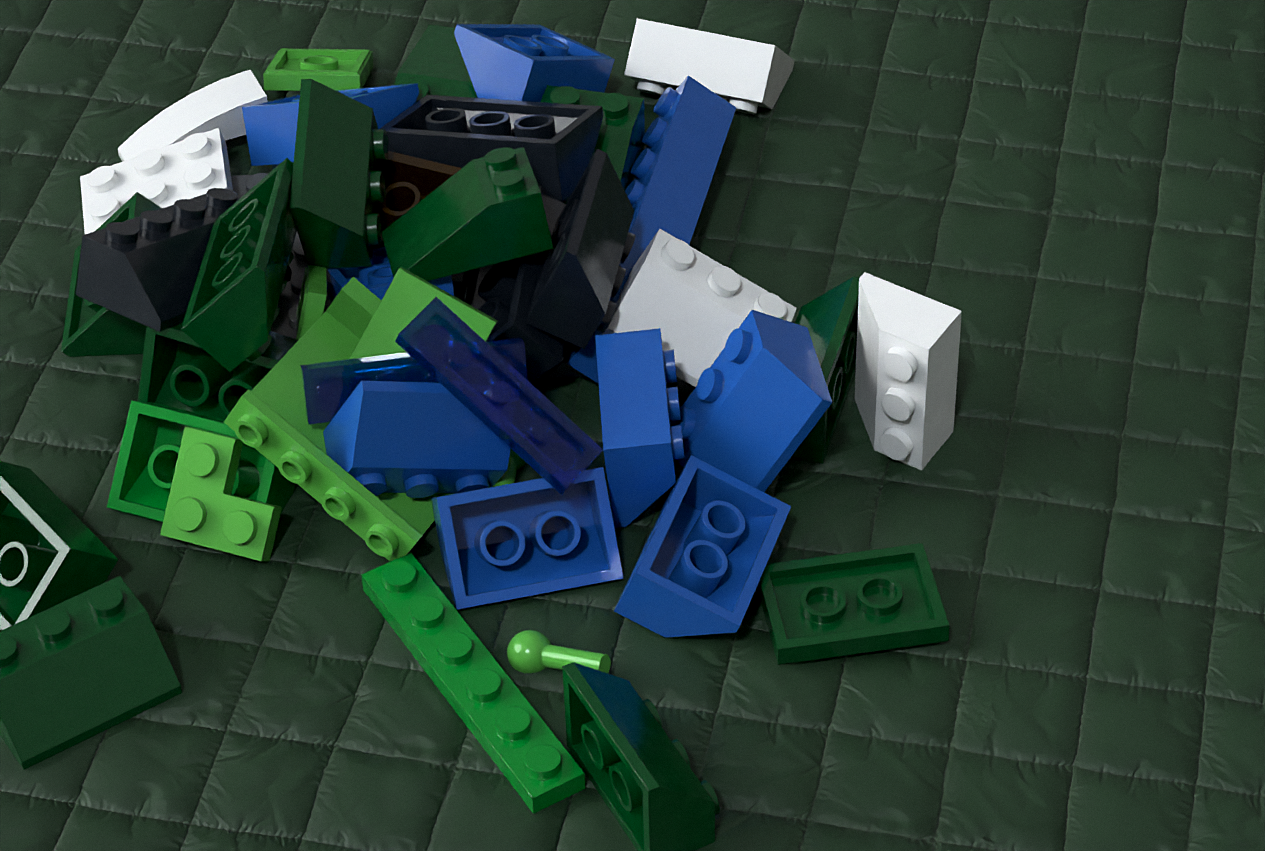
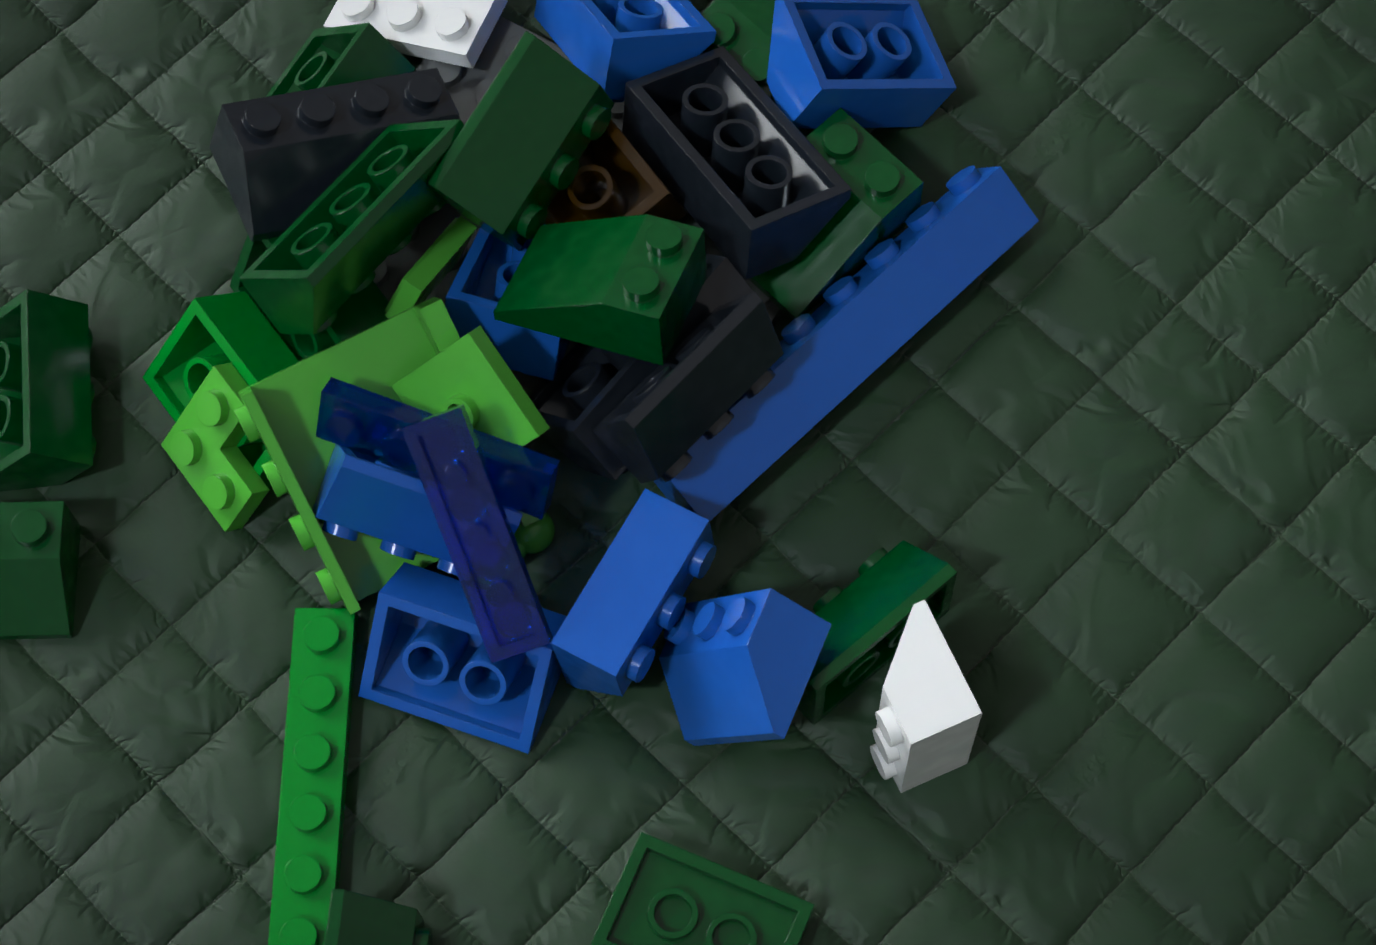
camera: 35 degrees right, 25 degrees up
bright green bar [507,630,611,673] -> none
white slope [603,229,797,387] -> none
blue slope [614,455,791,638] -> none
white slope [624,18,795,114] -> none

